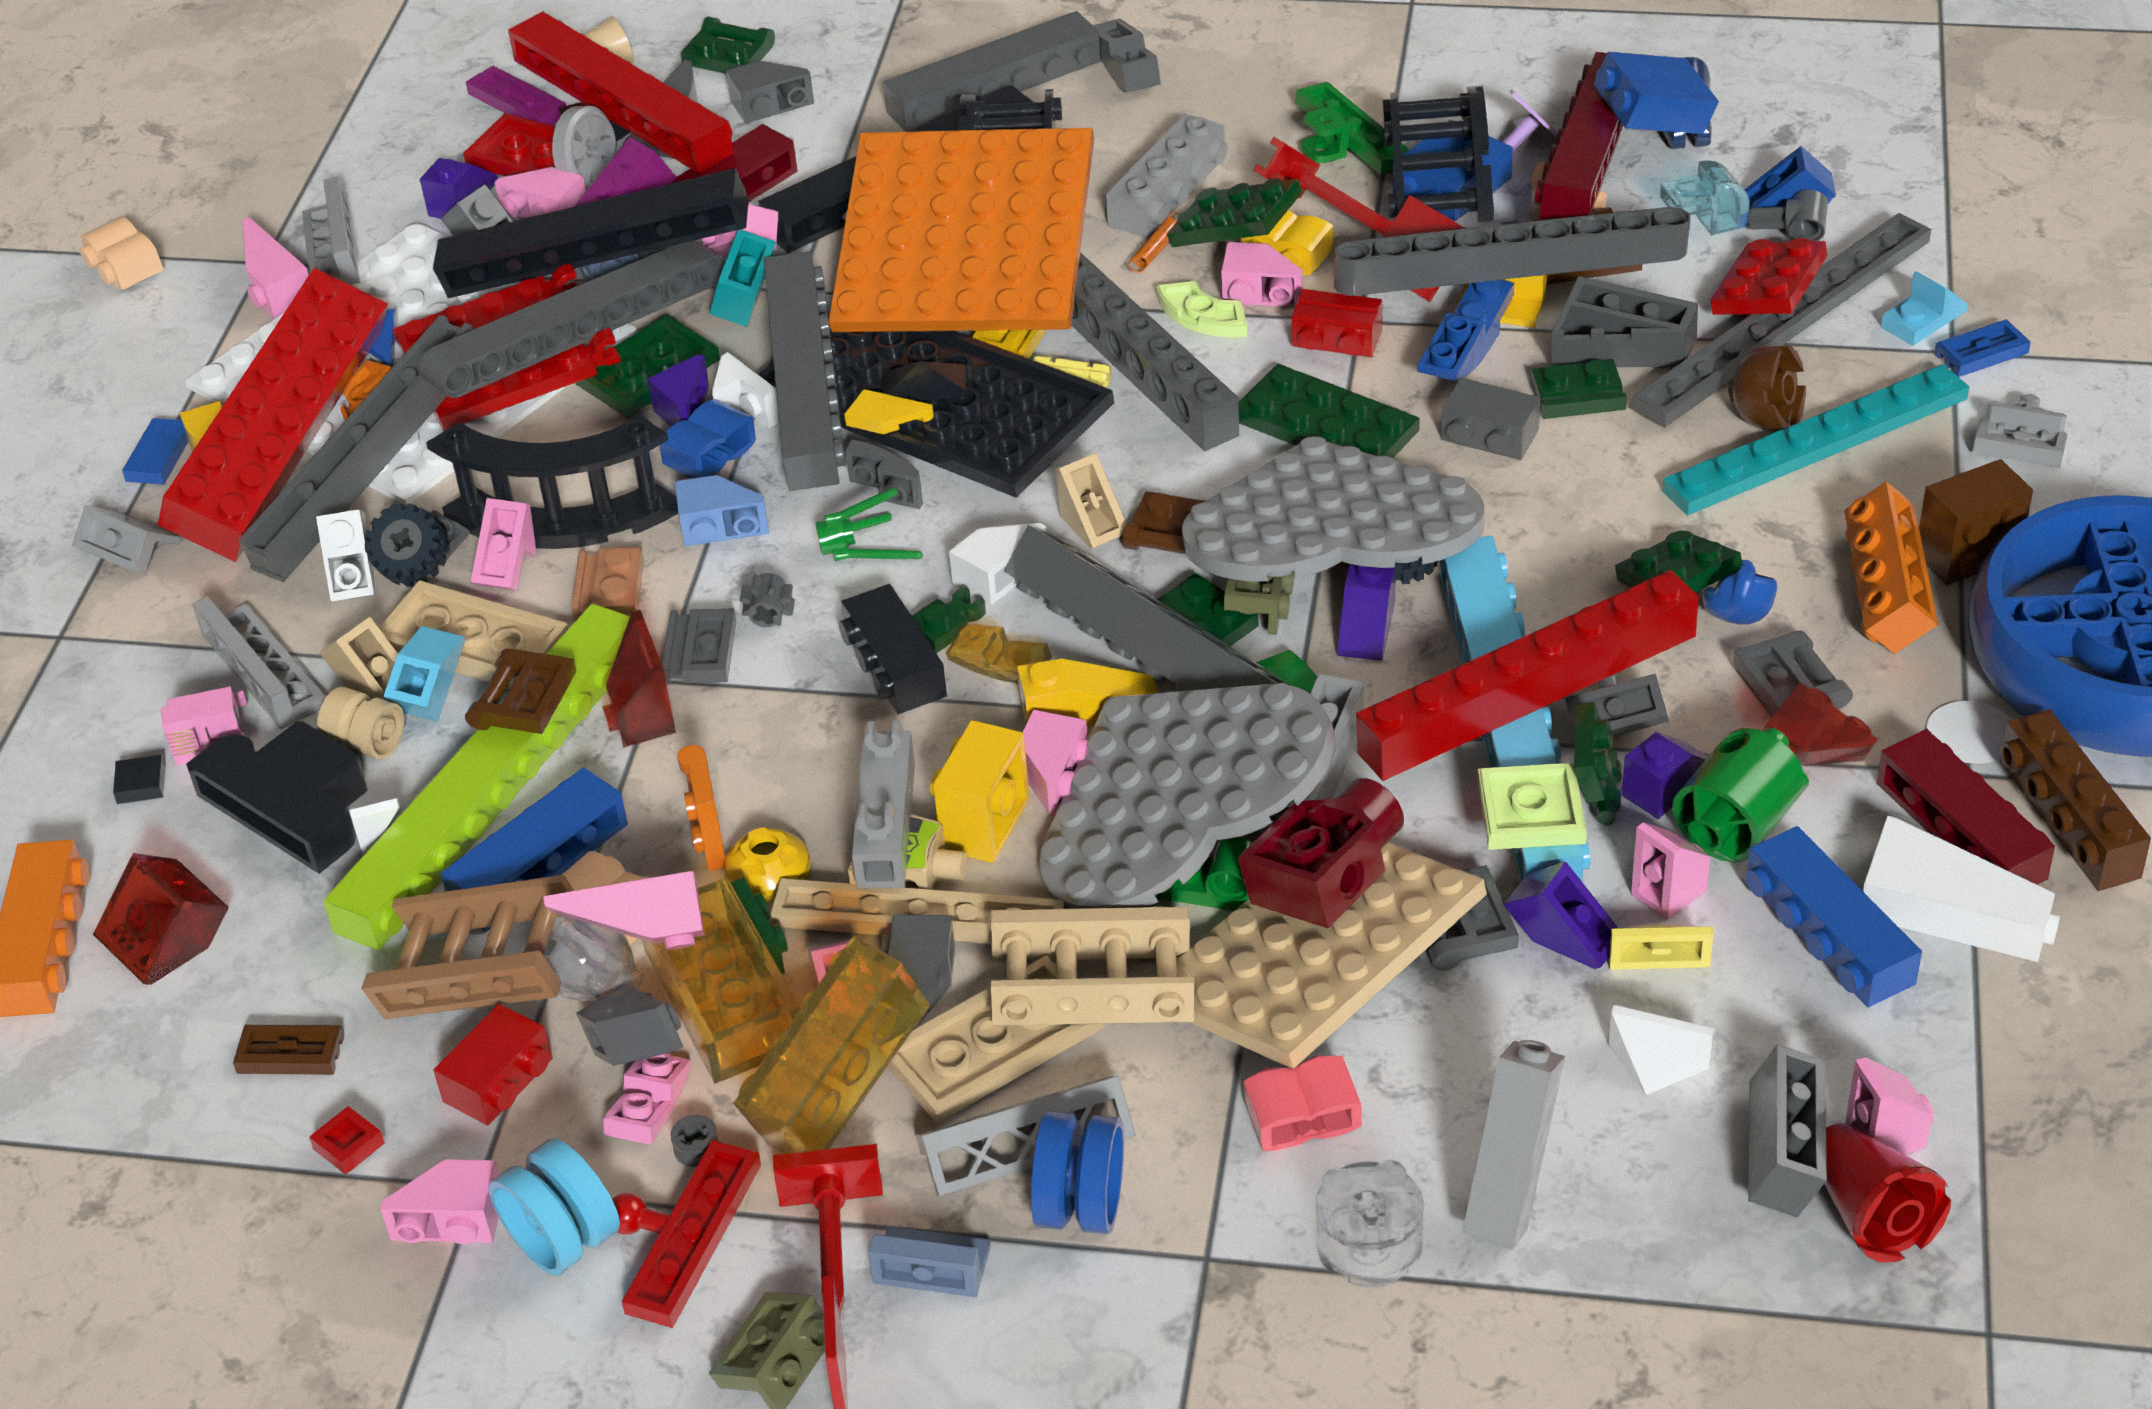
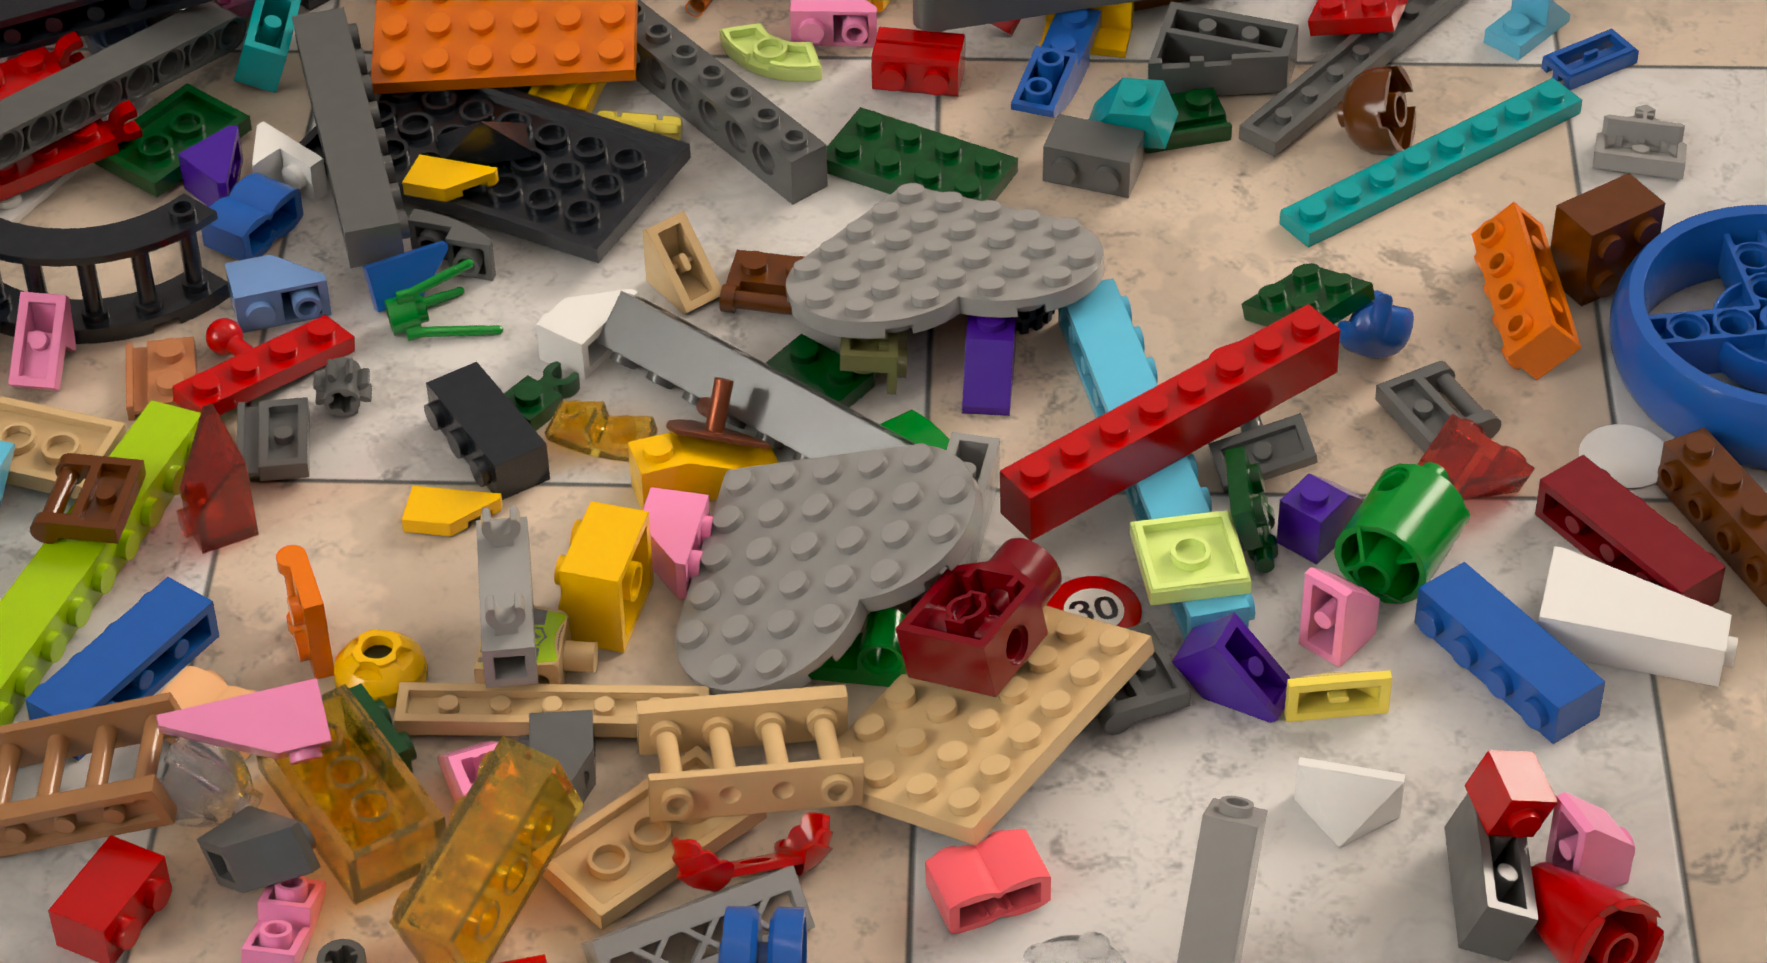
camera: 10 degrees left, 0 degrees up
none -> red plate [172,314,355,422]
none -> blue tile [362,241,448,312]
none -> yellow tile [402,486,503,536]
none -> copper shield [666,377,769,449]
none -> red piece [671,812,833,892]
none -> sticker [1046,576,1142,628]
none -> teal slope [1088,78,1178,149]
none -> red brick [1464,750,1558,838]

